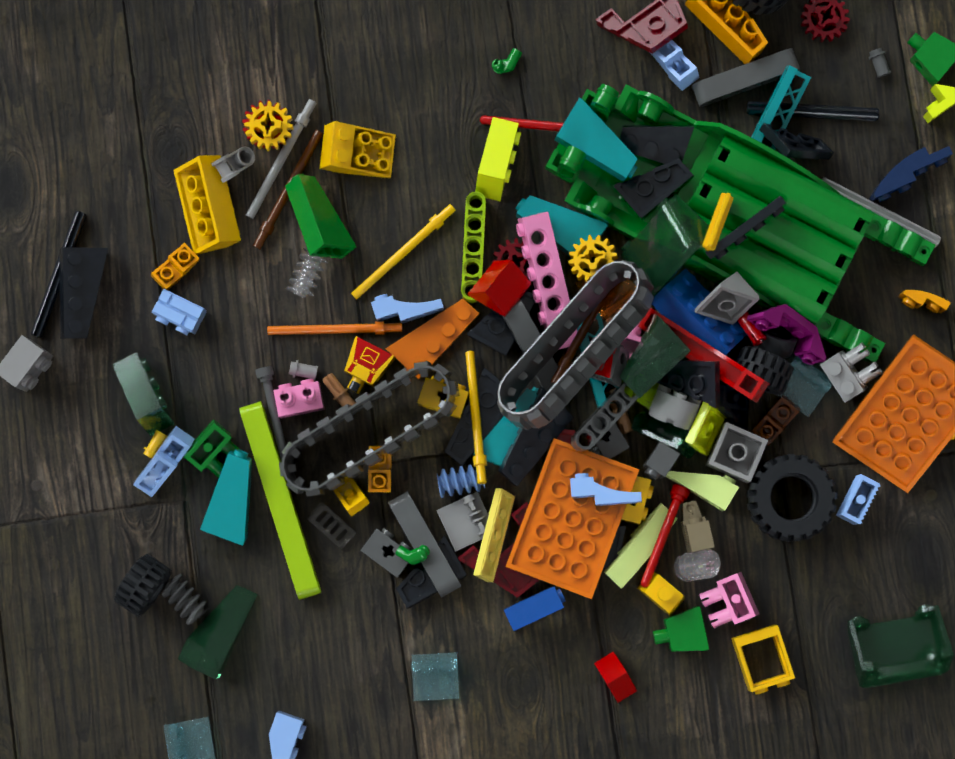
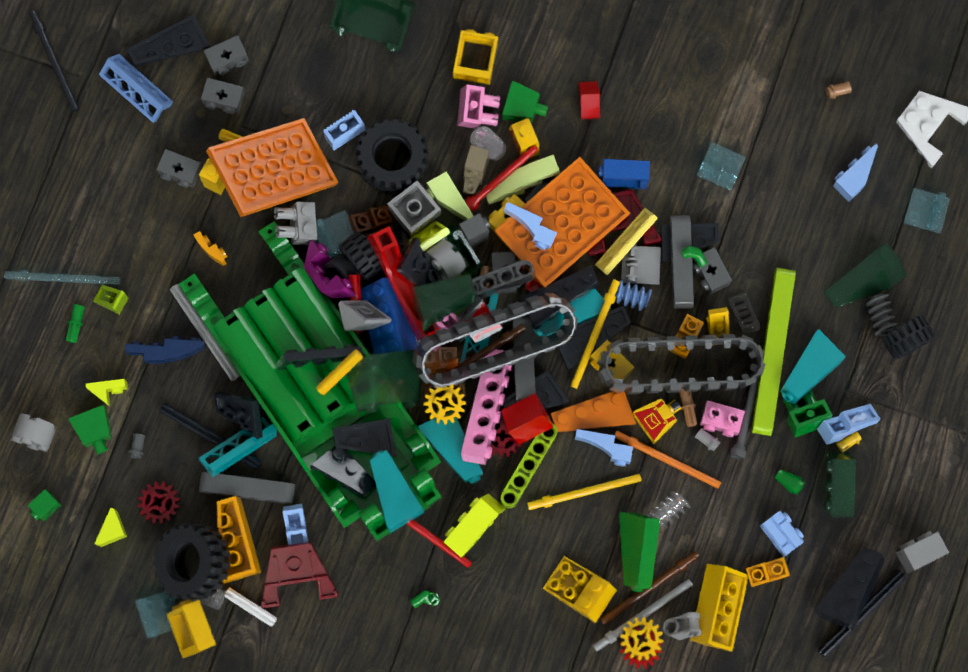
camera: 155 degrees left, 5 degrees down
none -> green cone [775,469,805,495]

